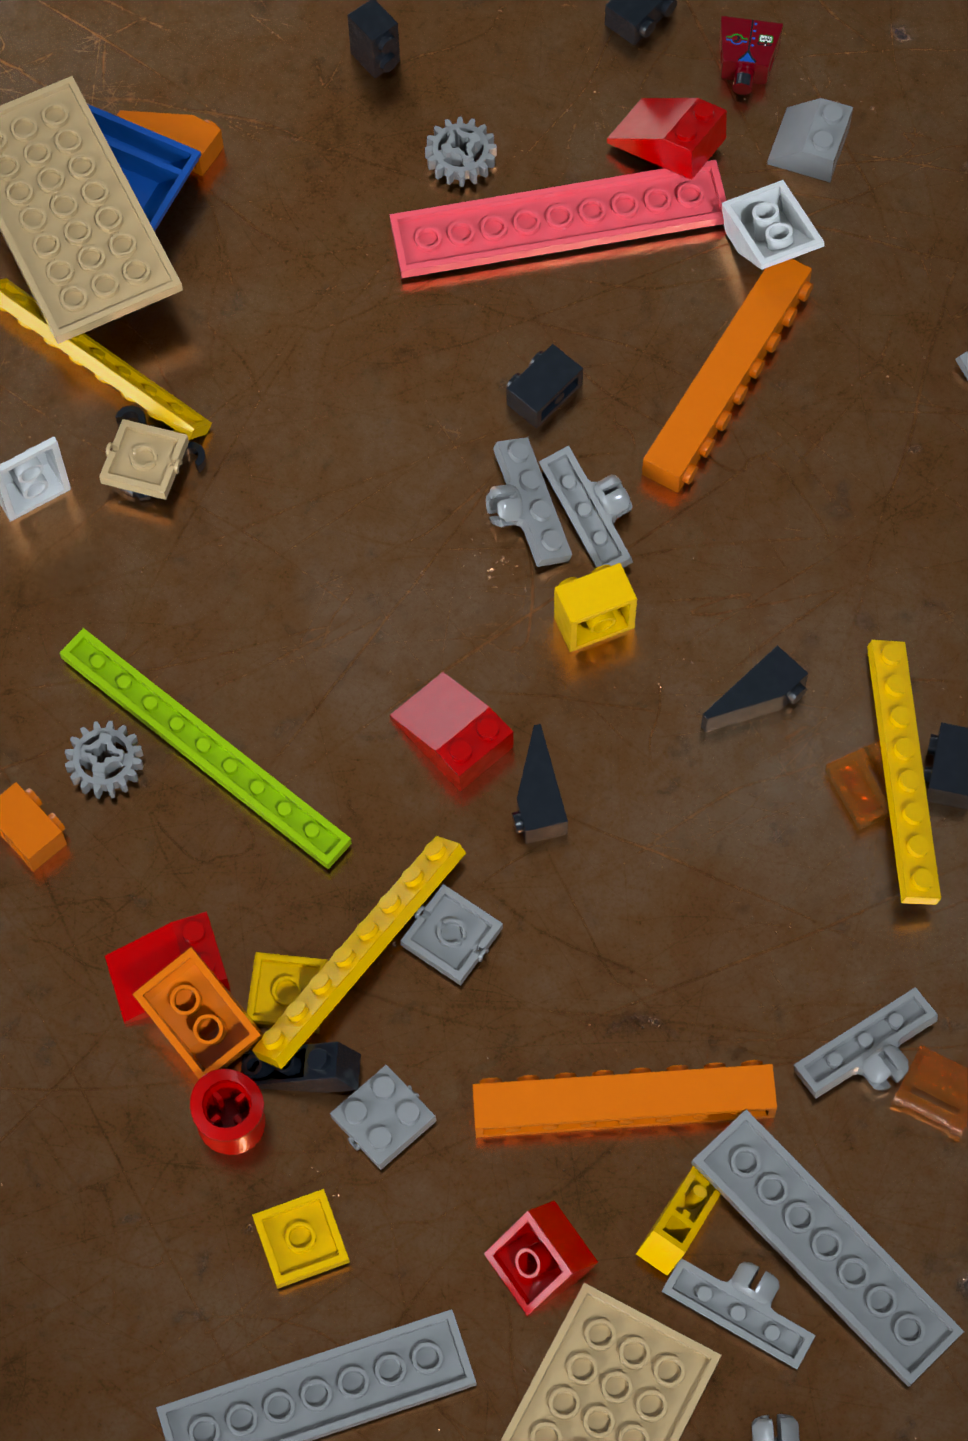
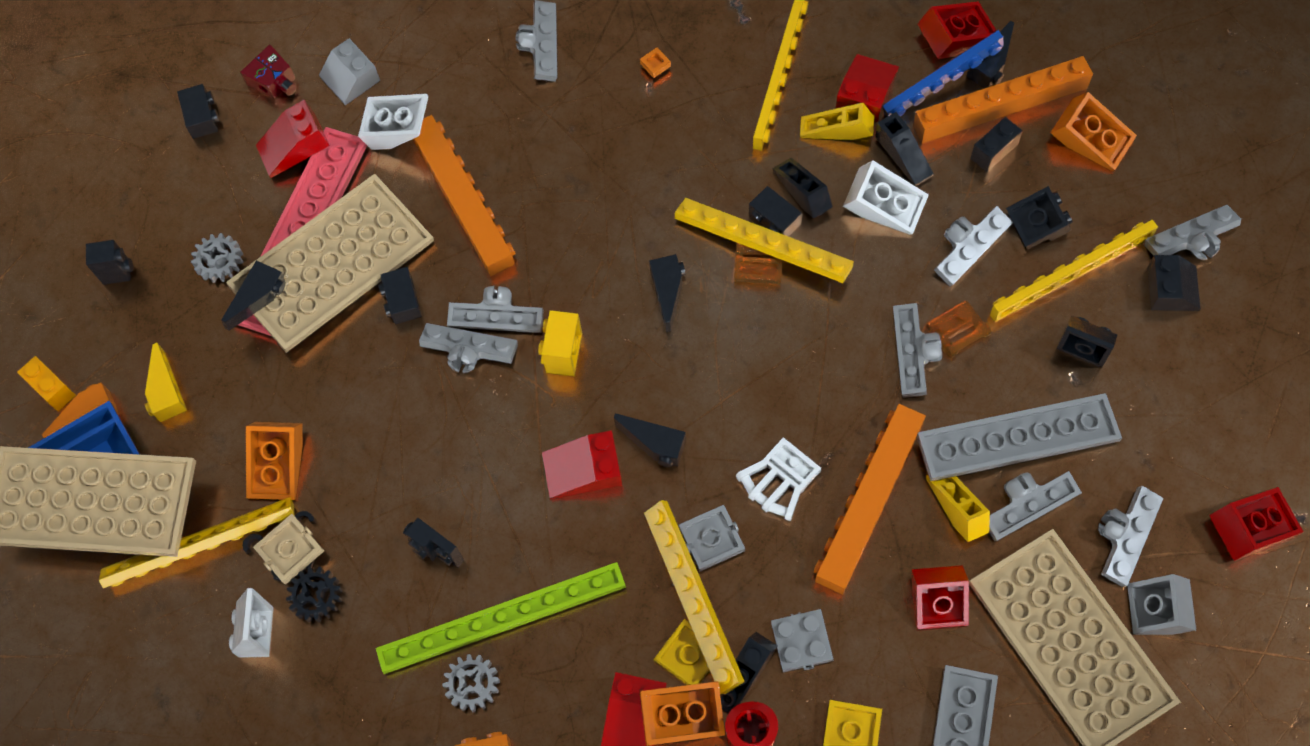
camera: 55 degrees left, 0 degrees up
none -> light orange brick [17,356,76,412]
none -> yellow slope [145,343,187,422]
none -> black slope [221,260,286,331]
none -> tan plate [226,174,434,353]
none -> orange slope [246,422,303,500]
none -> black gear [286,567,343,623]
none -> black plate [403,518,464,567]
none -> white plate [736,437,821,521]

